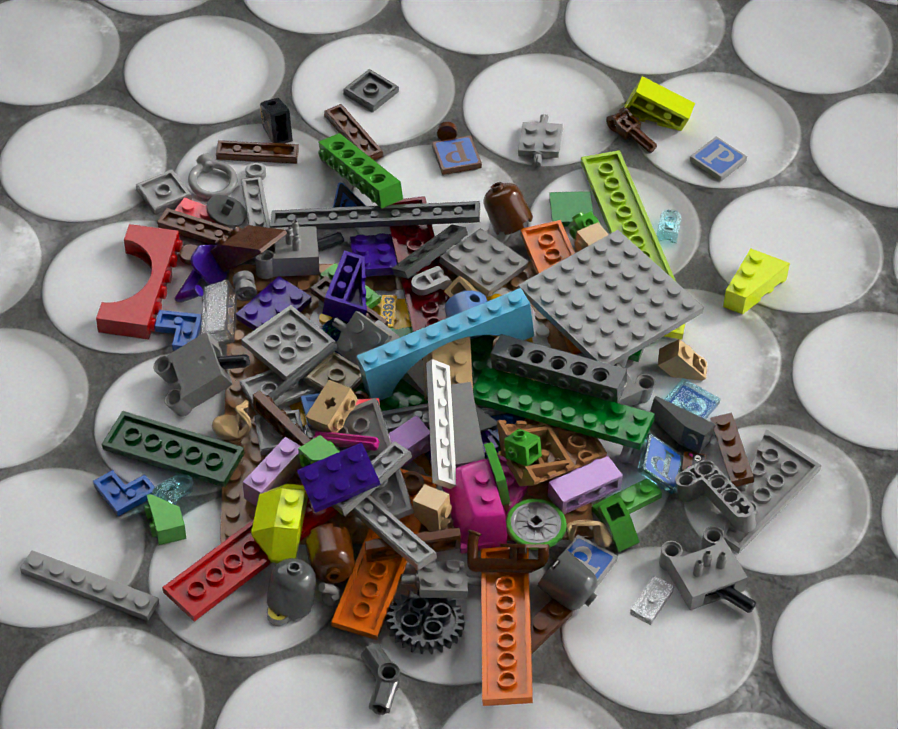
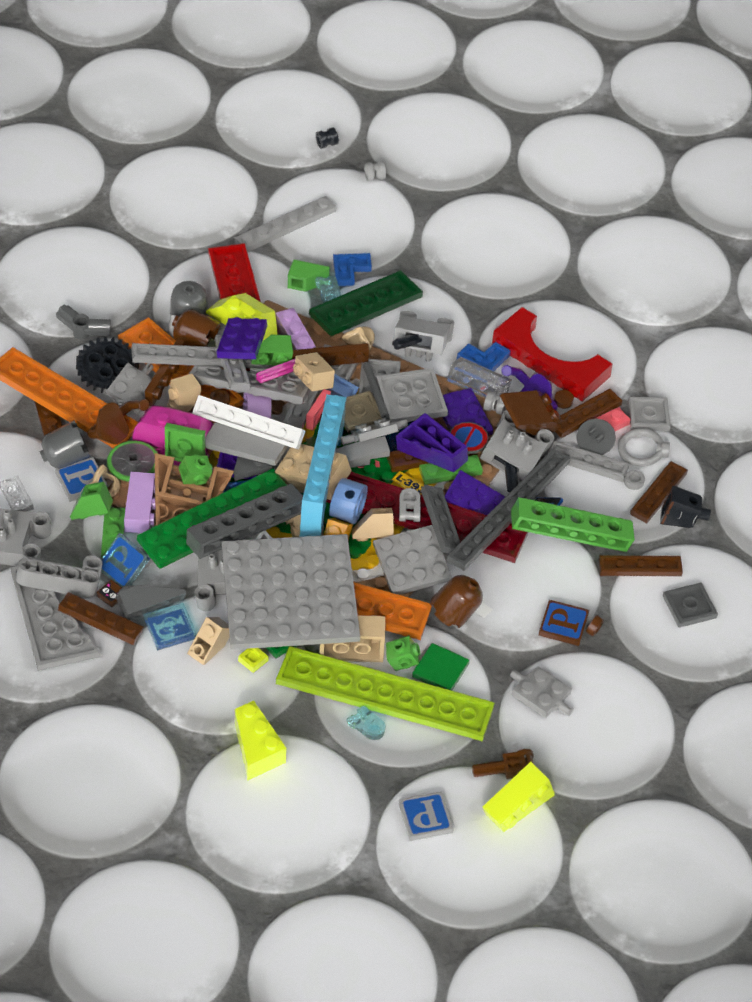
camera: 120 degrees right, 0 degrees up
none -> piece [450,422,489,454]

